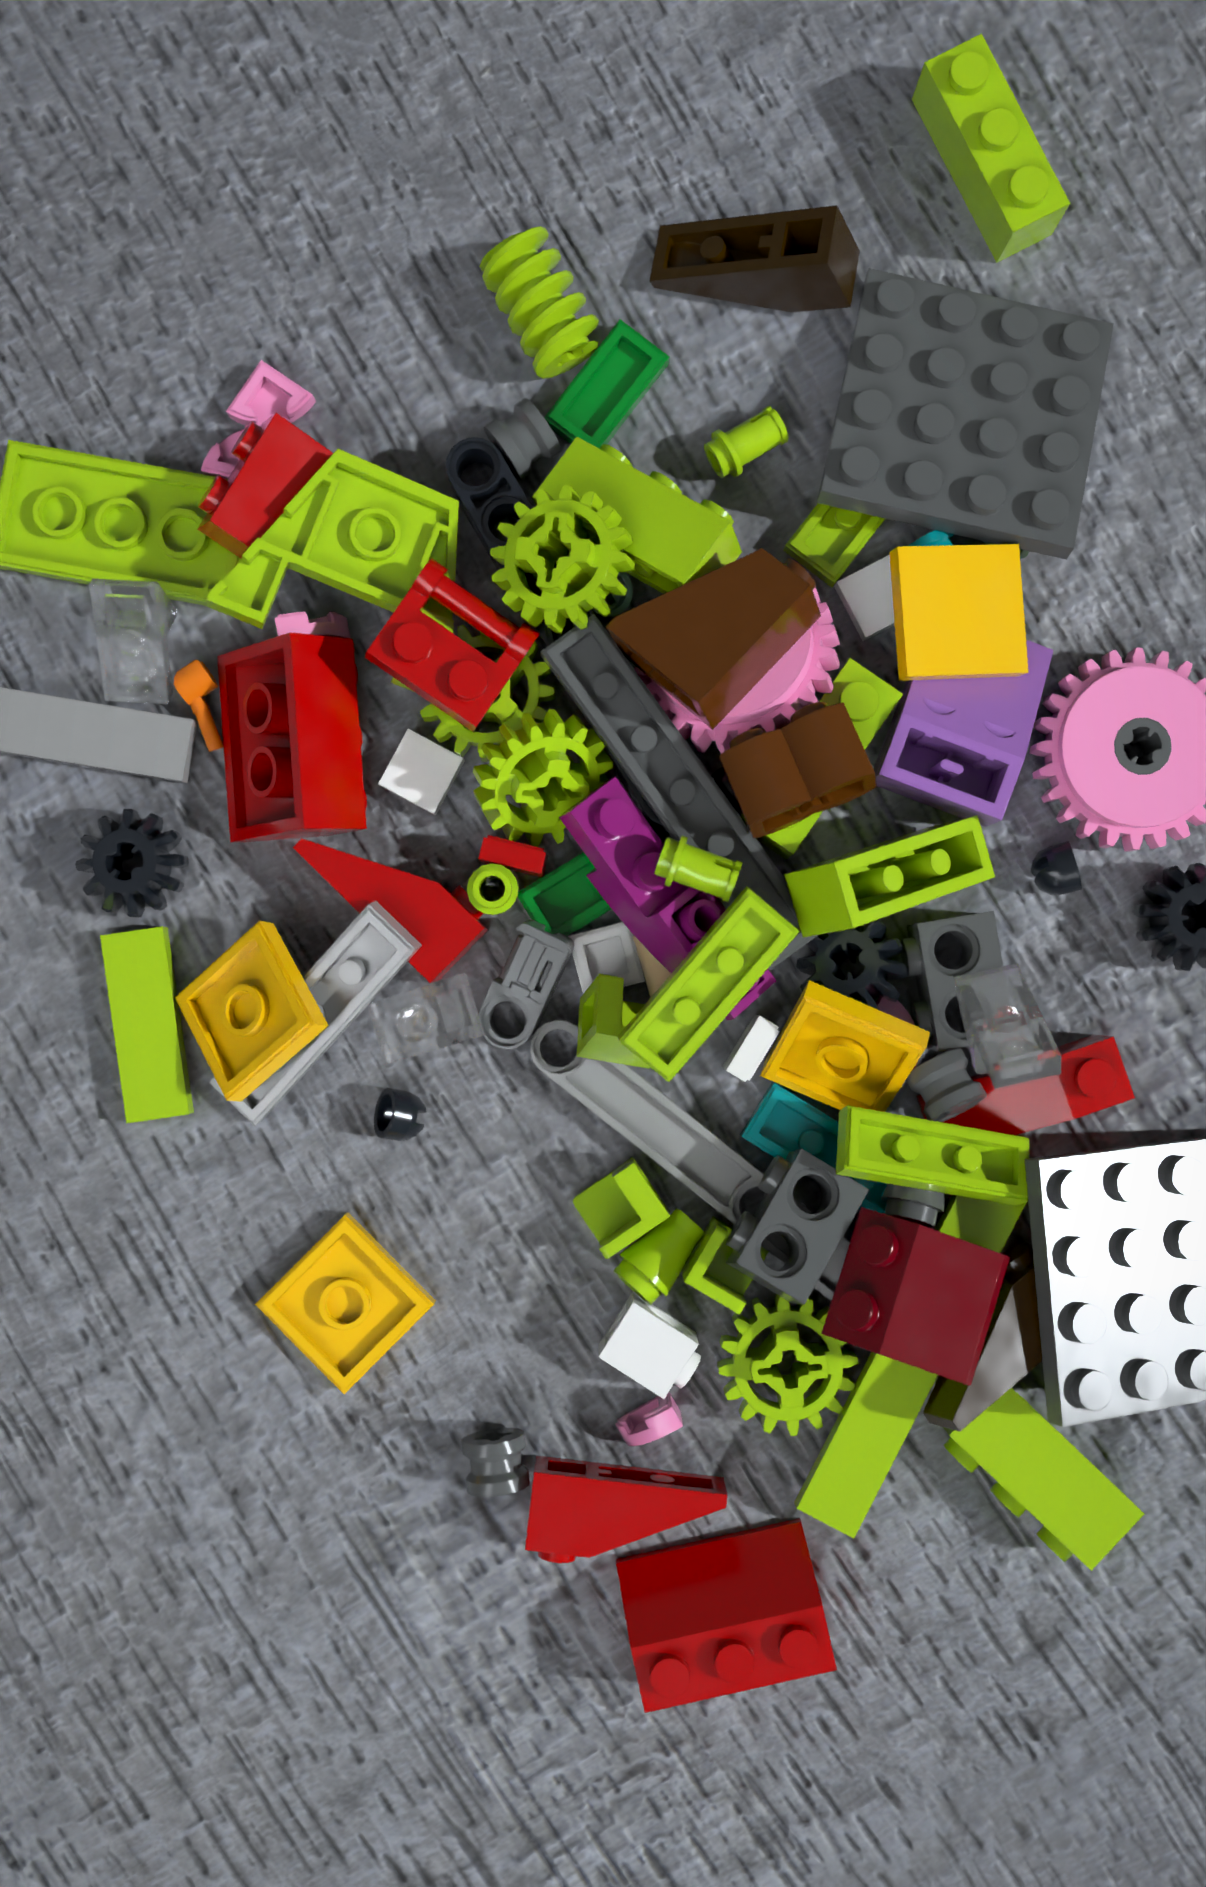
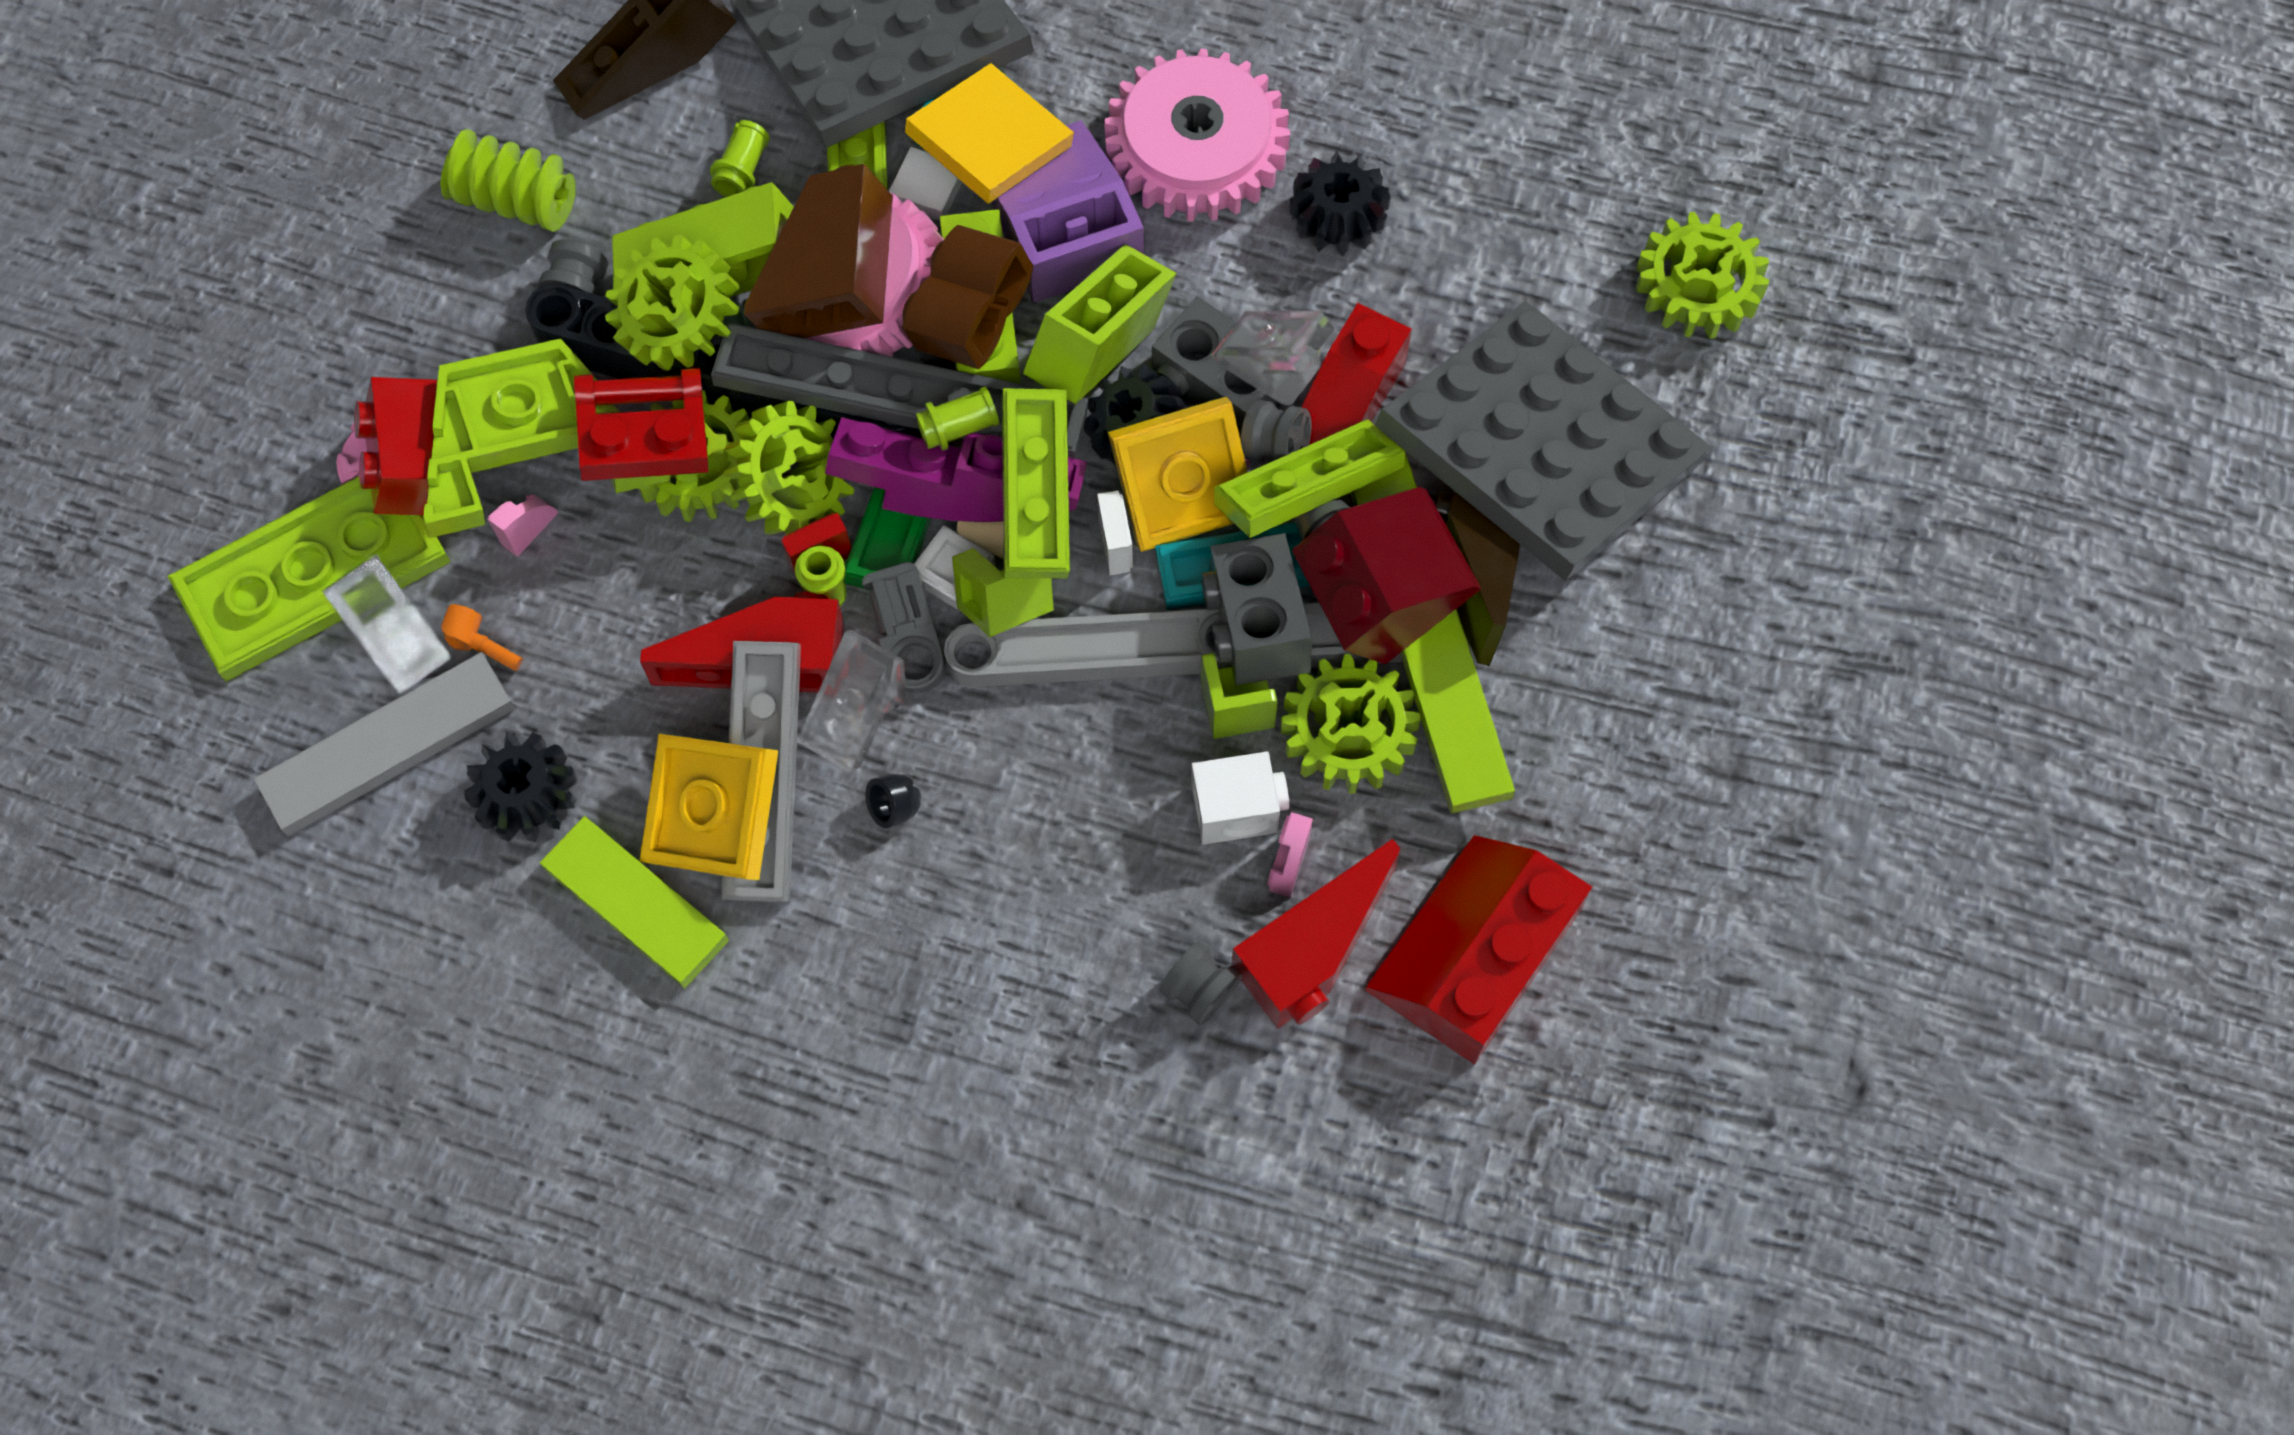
camera: 45 degrees left, 20 degrees down
red slope [217,632,367,843] -> none
bright pink tile [226,360,316,426] -> none
yellow tile [255,1212,436,1394] -> none
white tile [378,729,465,815] -> none
green tile [544,319,670,448] -> none
lime panel [573,1157,670,1259] -> none
lime cone [613,1208,705,1305] -> none
lime brick [943,1387,1144,1571] -> none
black hinge [1031,841,1082,895] -> none

